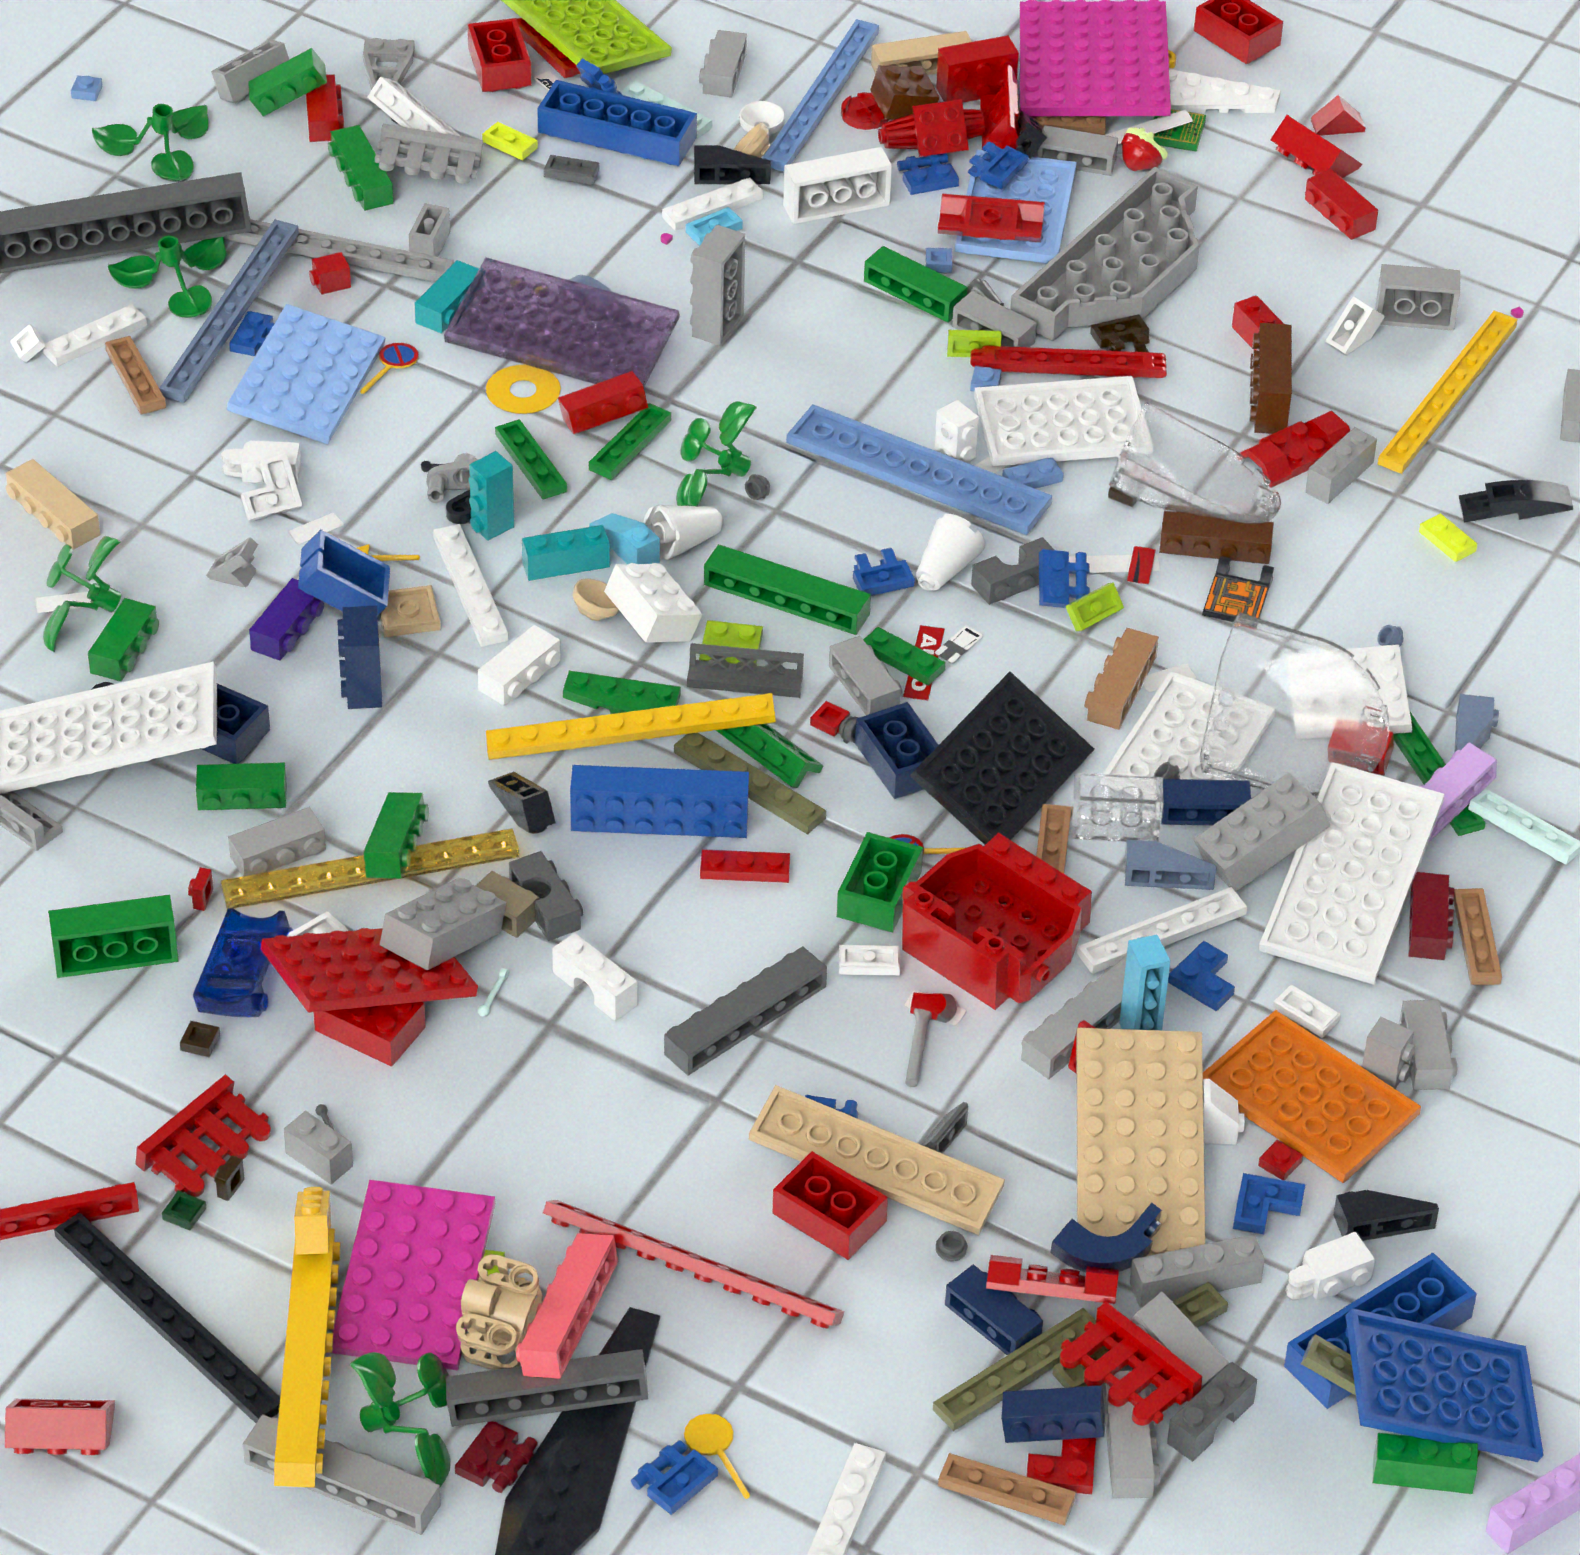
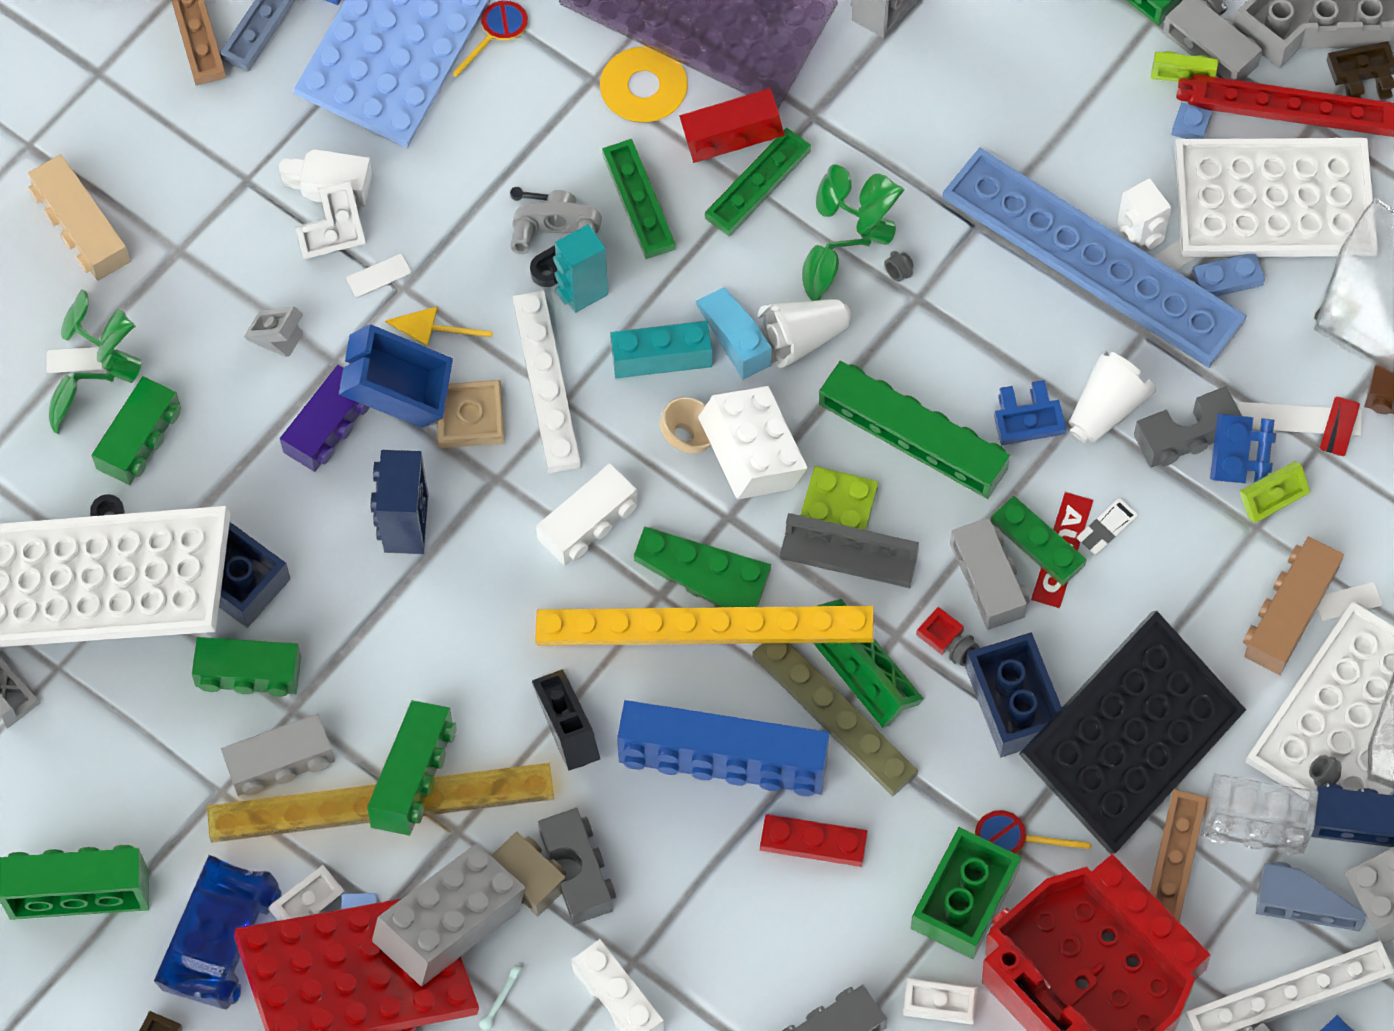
camera: 10 degrees right, 20 degrees up
red plate [188,867,213,911] -> none

